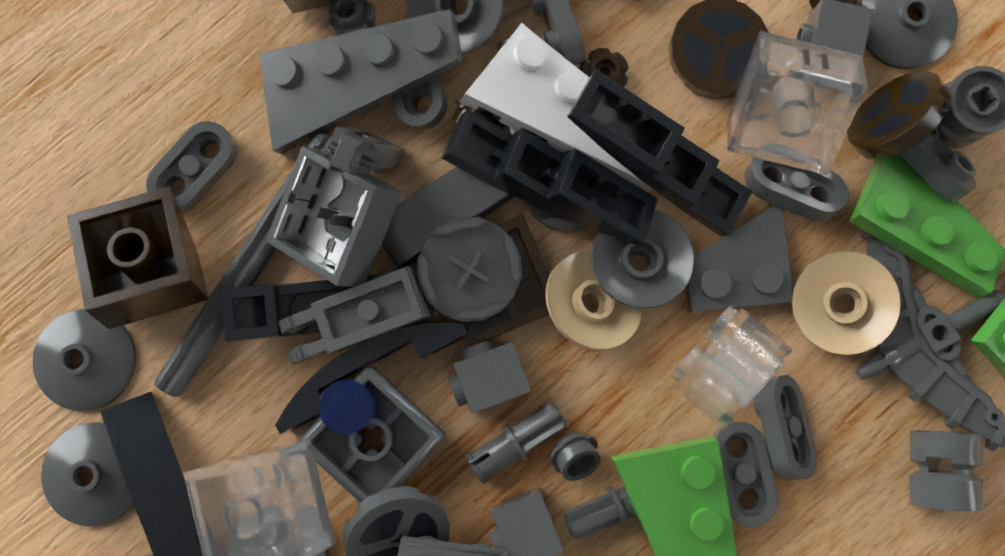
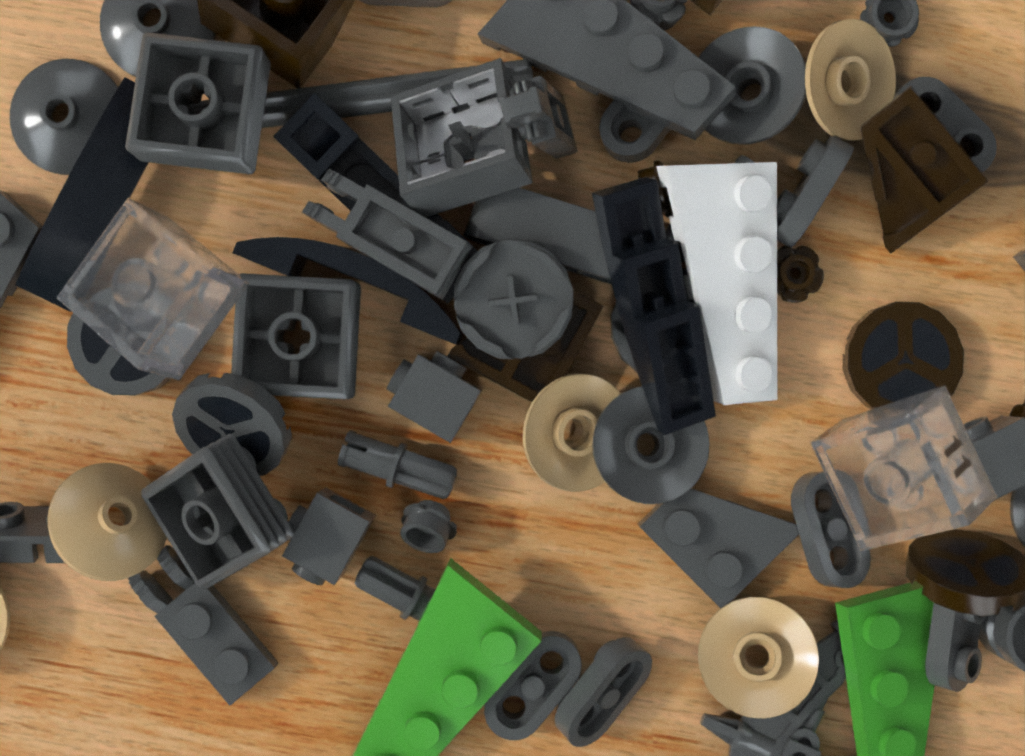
camera: 50 degrees right, 5 degrees up
clear blue tile [319,380,375,434] -> none
black slope [567,69,753,237] -> none
clear brick [671,305,793,430] -> none
none -> dark grey brick [125,33,271,174]

